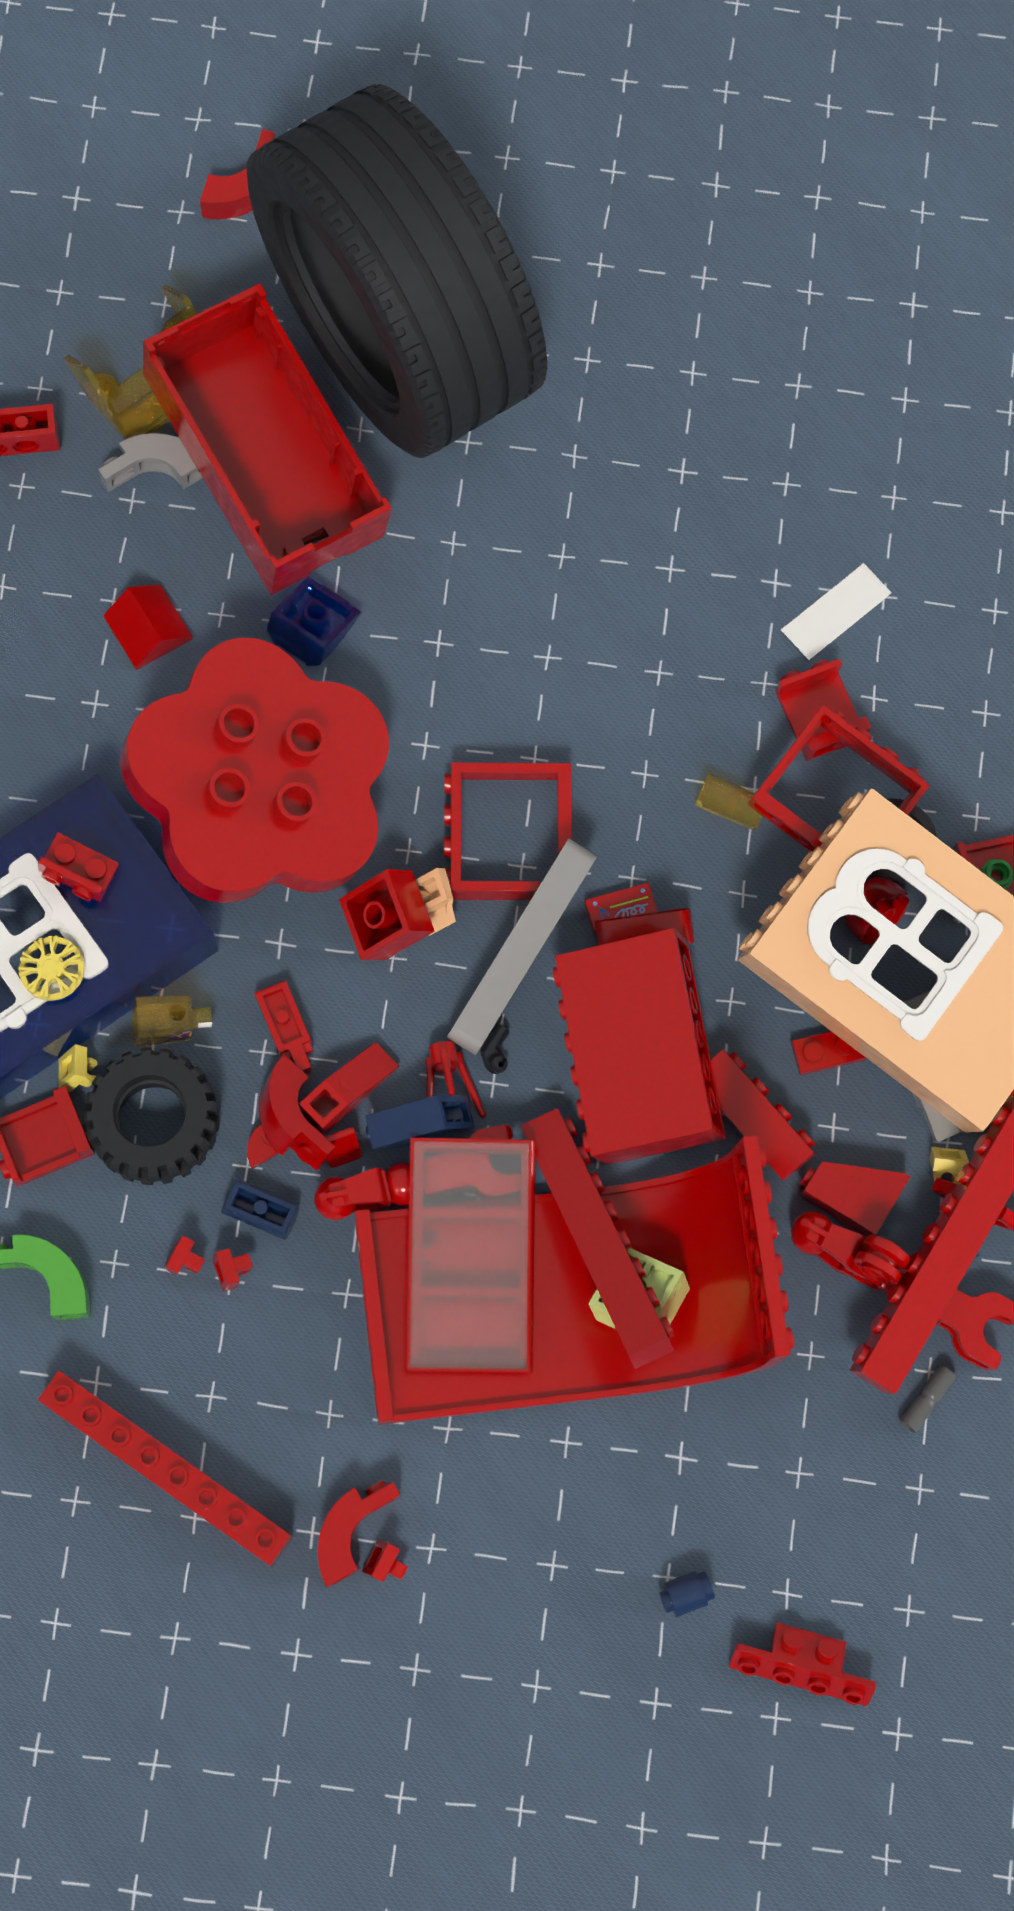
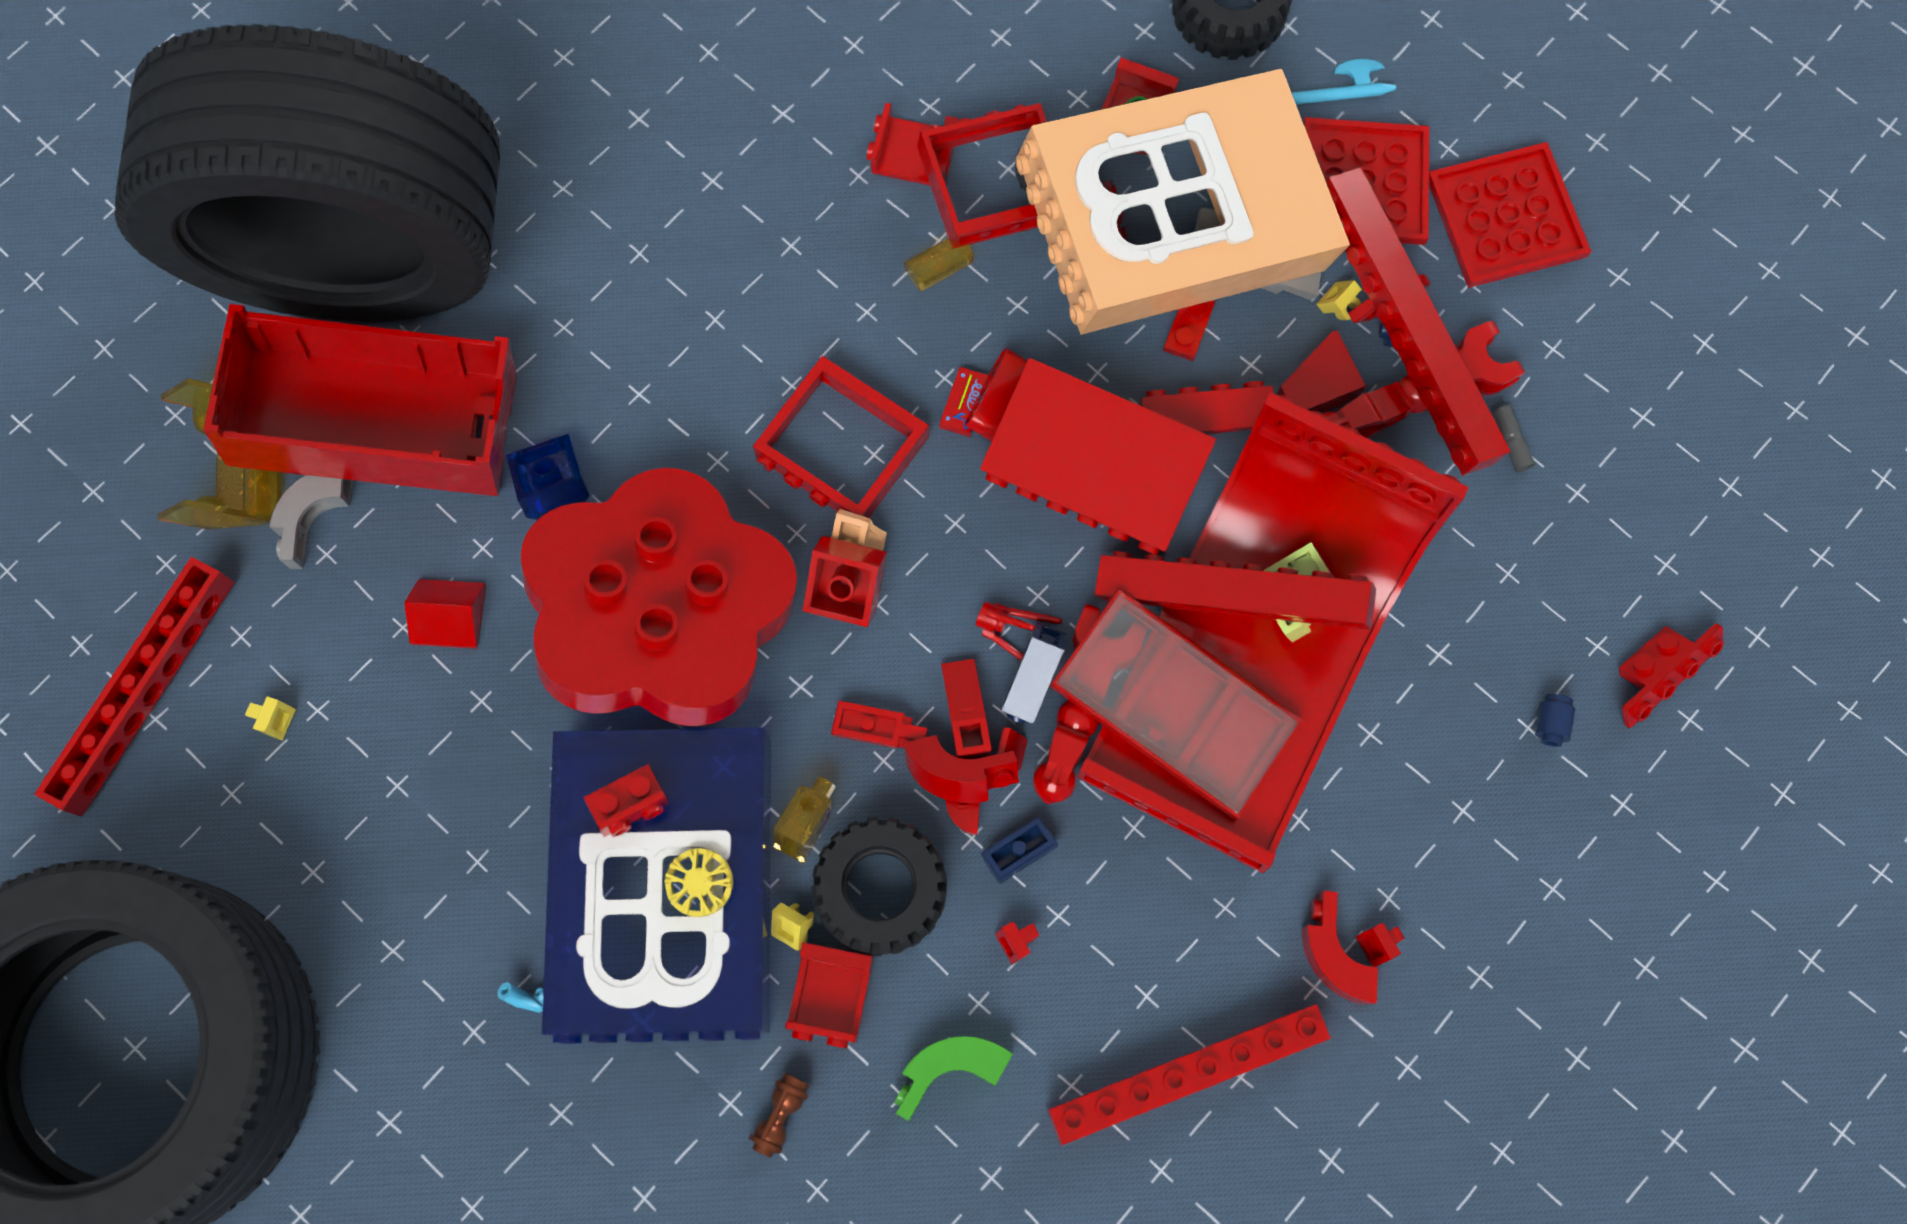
camera: 50 degrees left, 0 degrees up
red arch [200,129,275,219] -> none
red tile [212,1248,253,1292] -> none
light grey beam [447,839,597,1055] -> none
black arm [480,1023,510,1074] -> none
white sticker [781,563,891,660] -> none
red wheel [853,1235,911,1285] -> none

